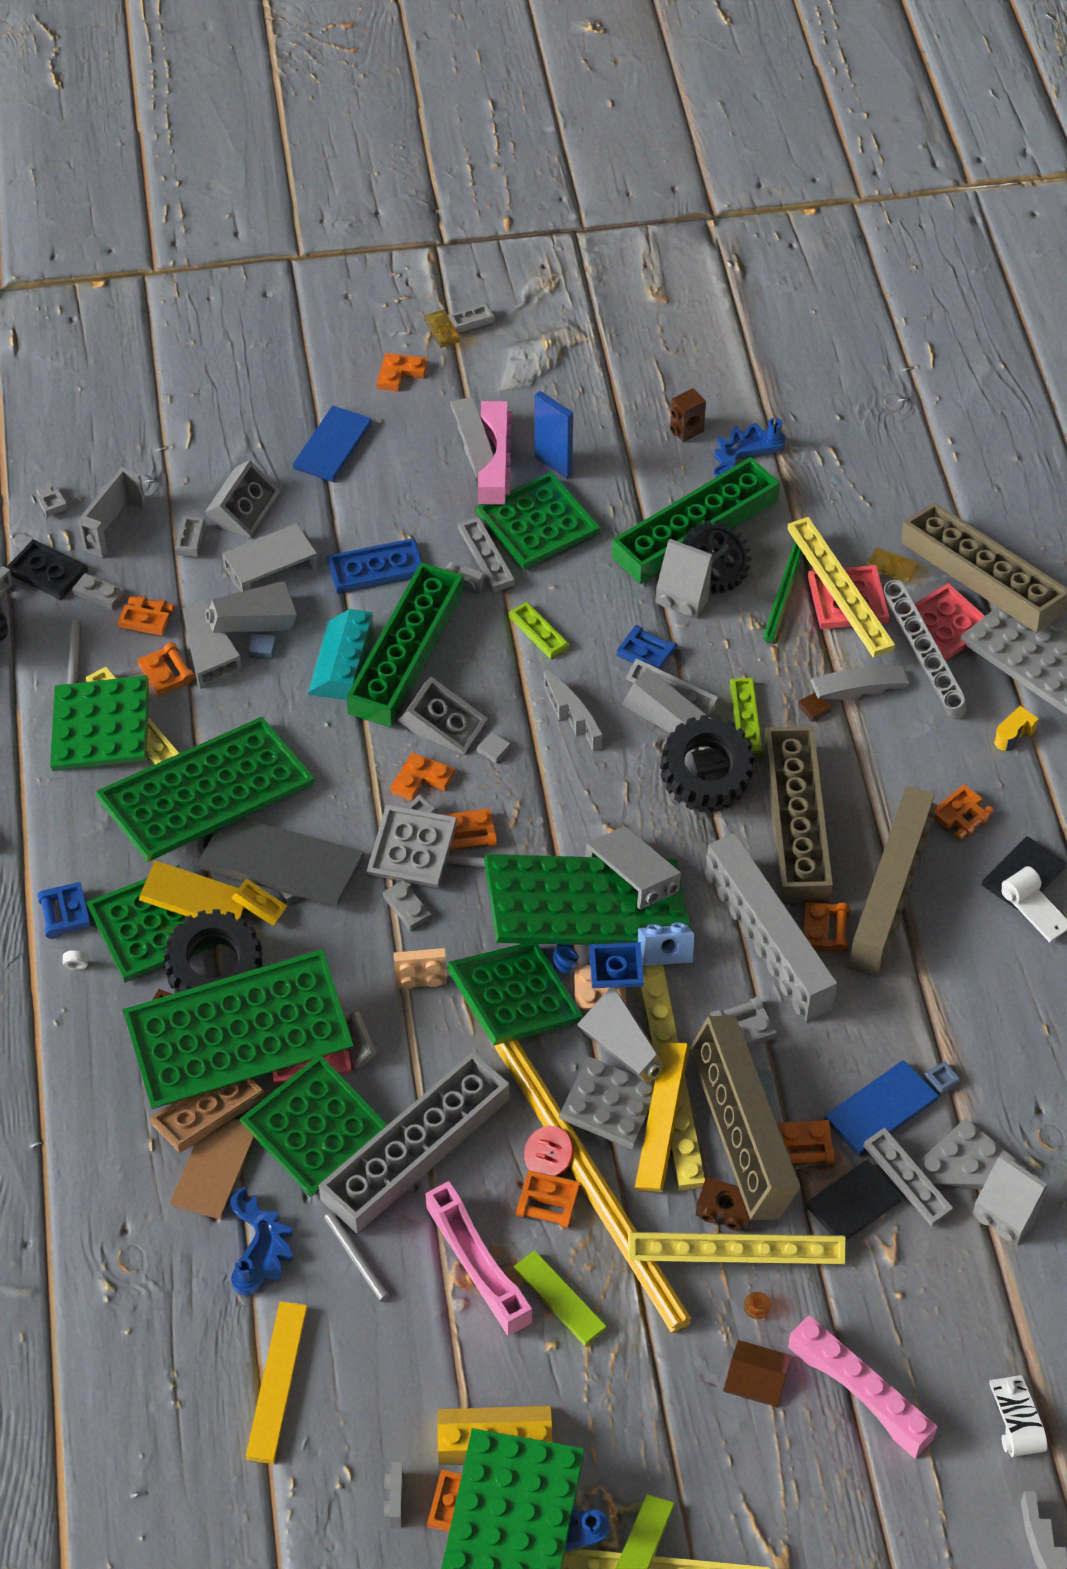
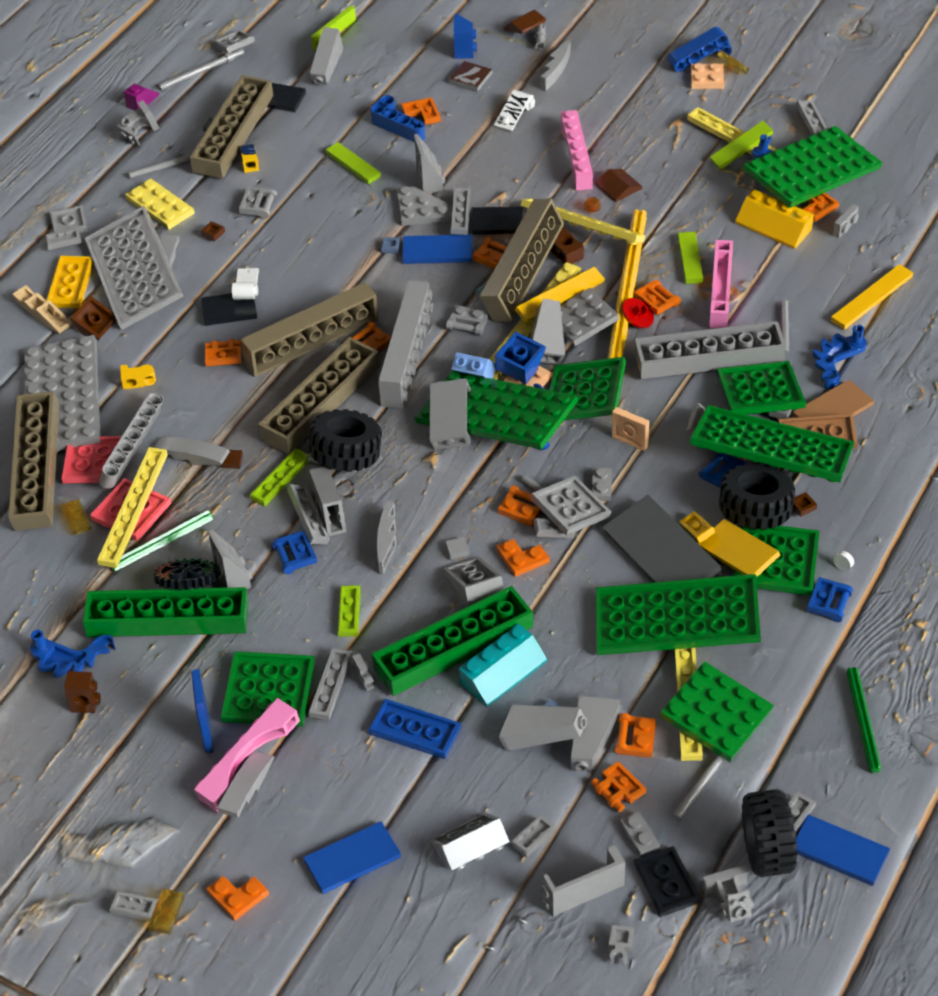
camera: 140 degrees left, 5 degrees down
light grey panel [223,523,319,592] -> none

